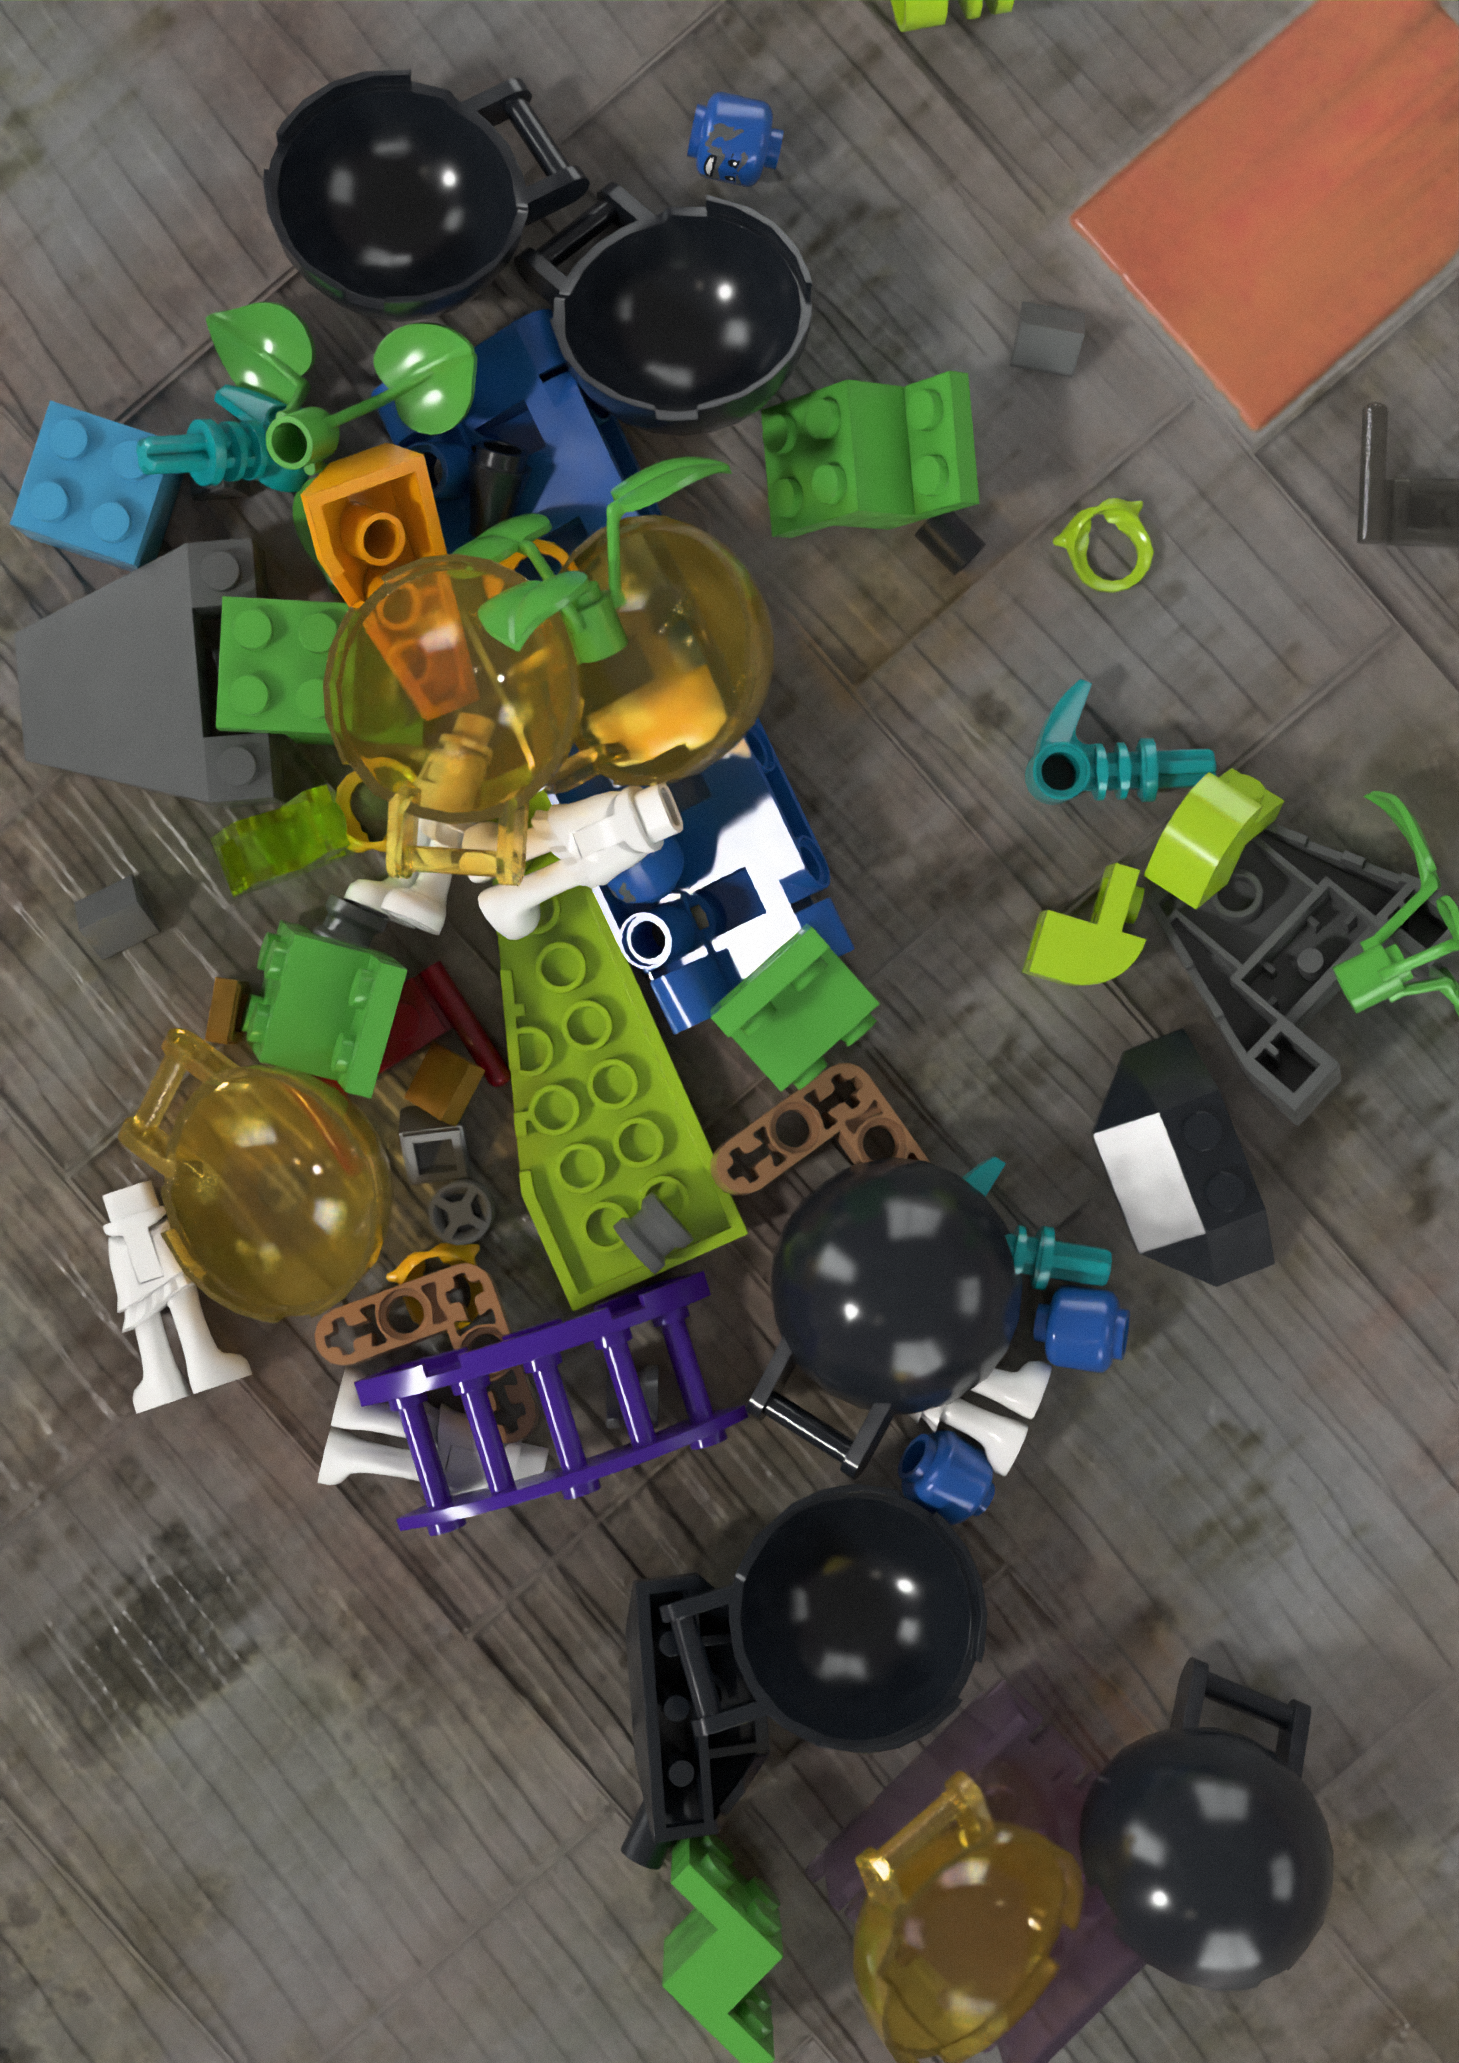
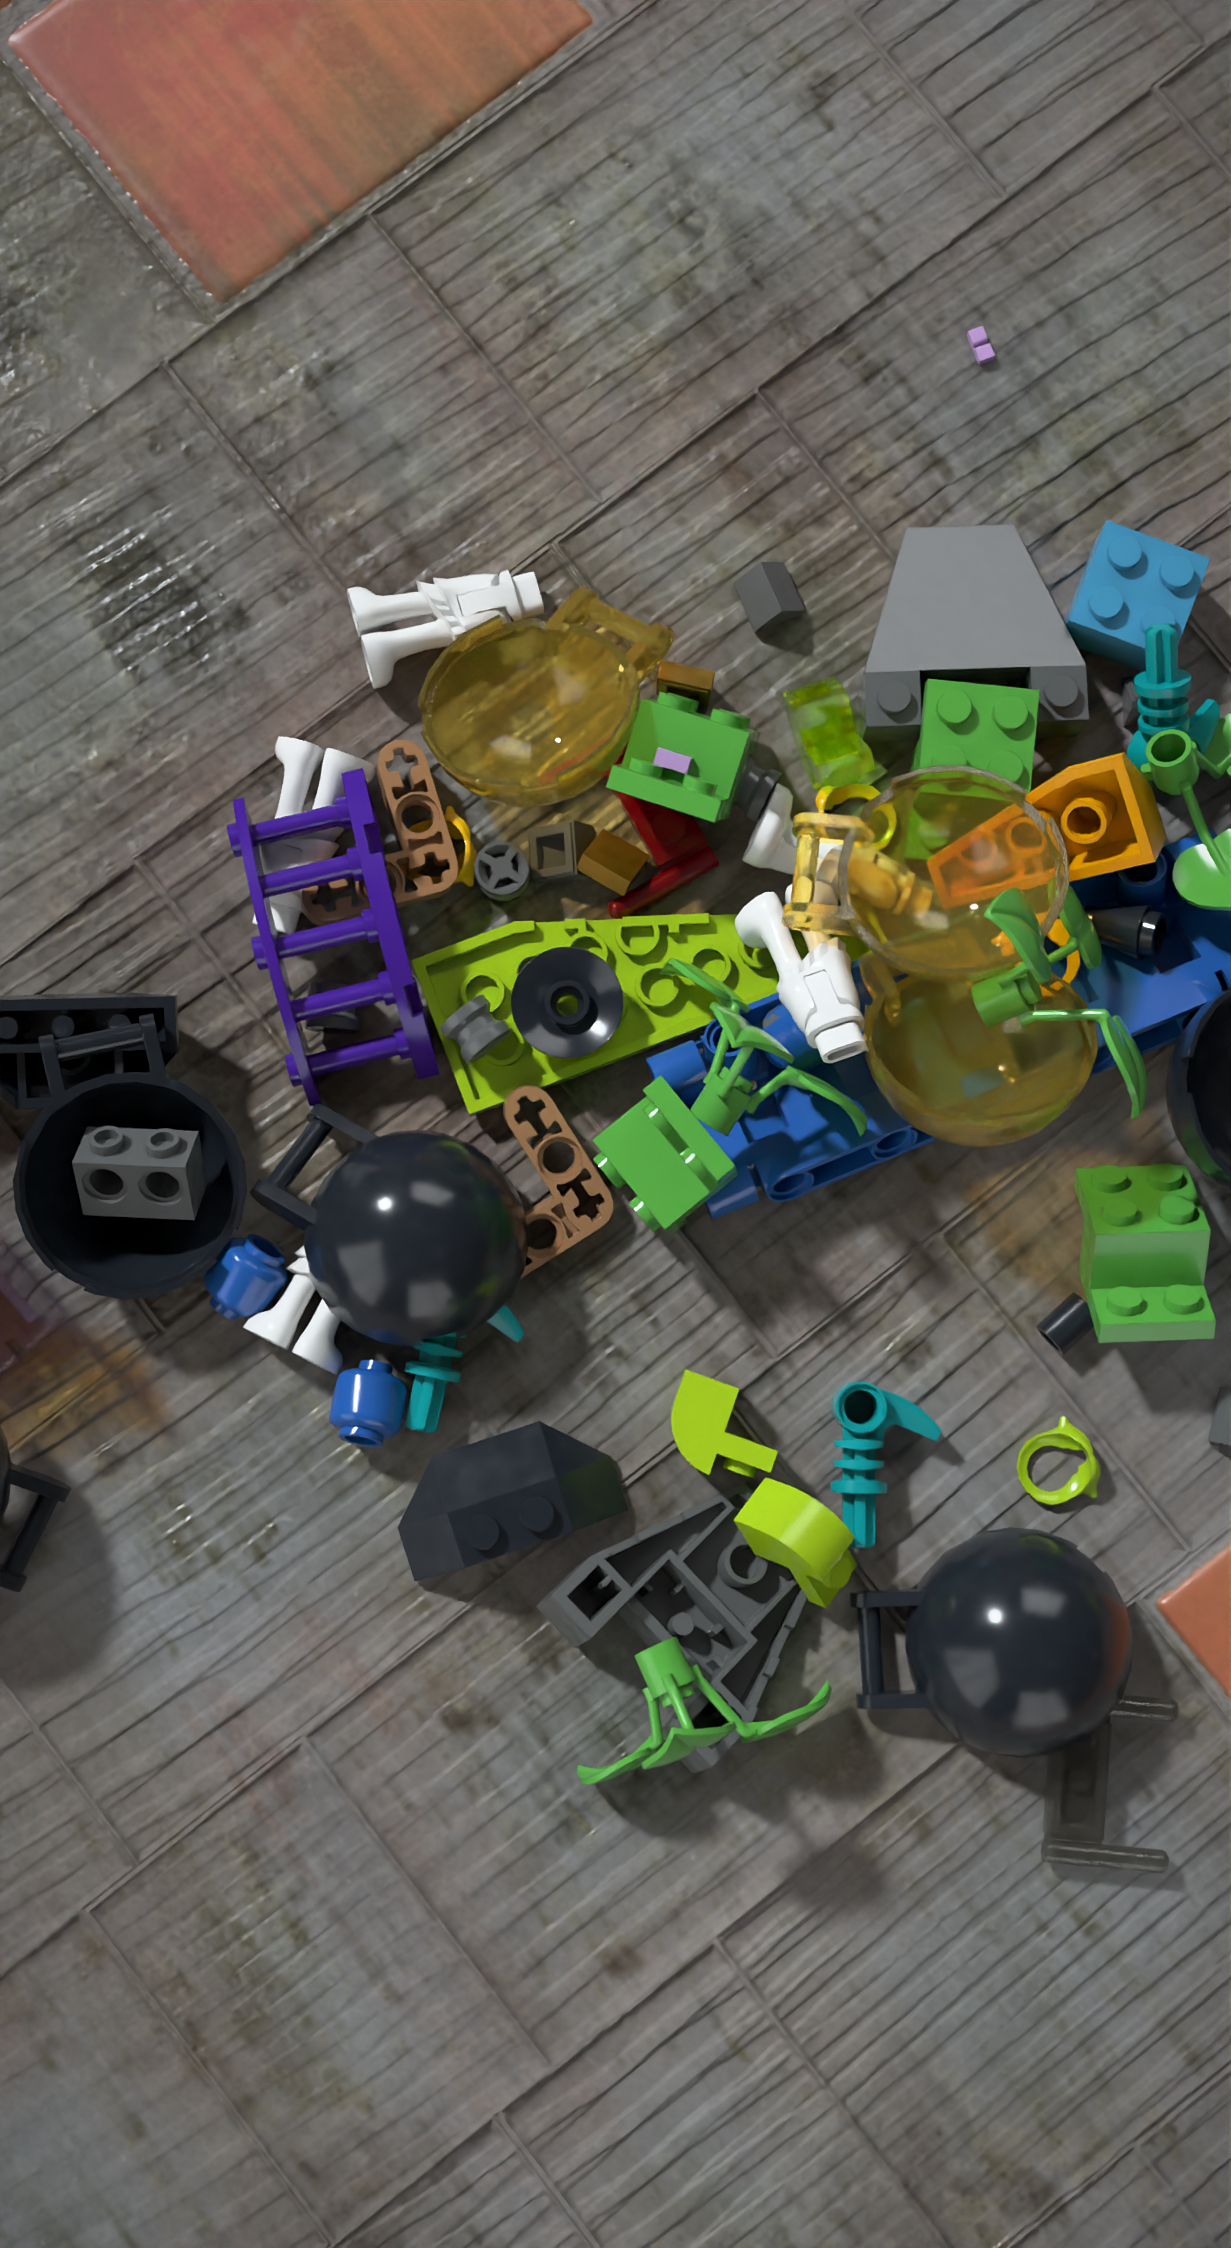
camera: 95 degrees right, 5 degrees down
none -> dark grey brick [72,1126,208,1220]
none -> black dish [511,947,623,1059]
none -> lavender piece [653,747,693,774]
none -> bright green plant [659,958,868,1136]
none -> black windscreen [850,1527,1133,1758]

